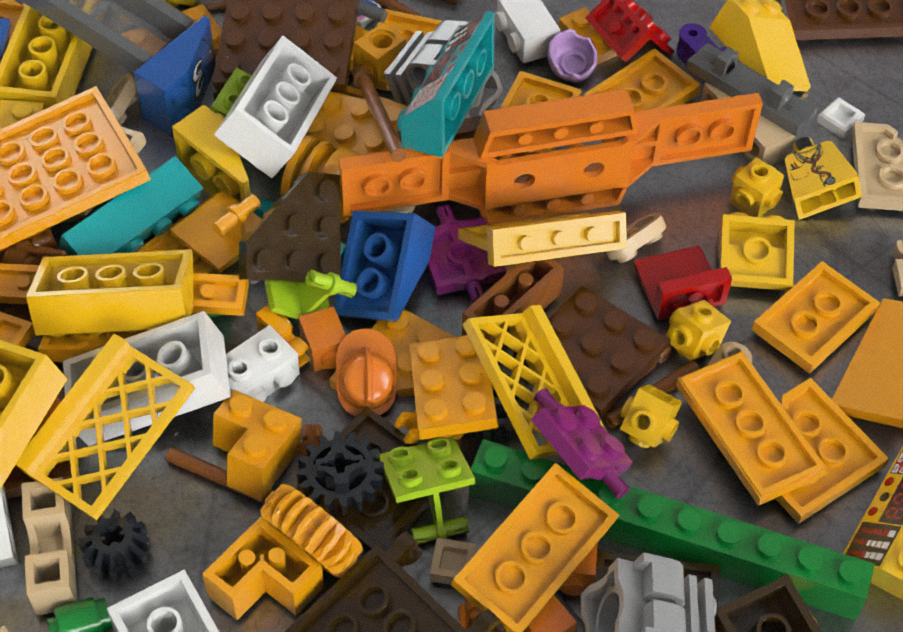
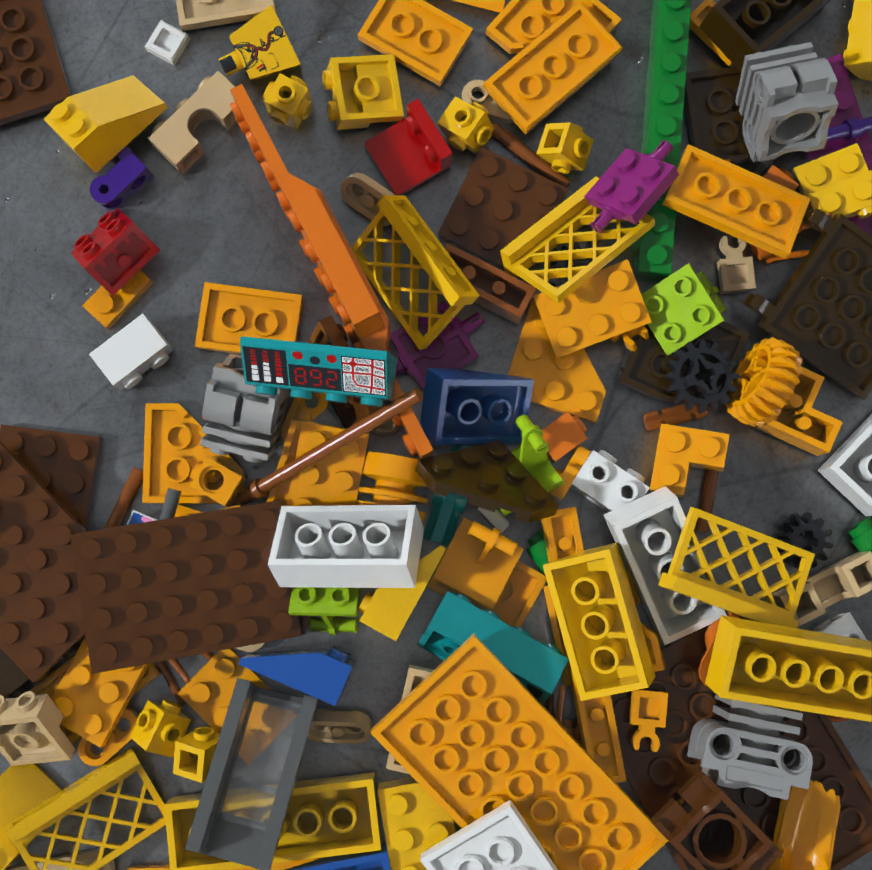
camera: 105 degrees left, 30 degrees up
orange piece [336,328,397,417] -> none
lavender hair [547,29,598,83] -> none
light orange plate [584,48,701,112] -> none
dark grey hinge [686,43,817,136] -> none

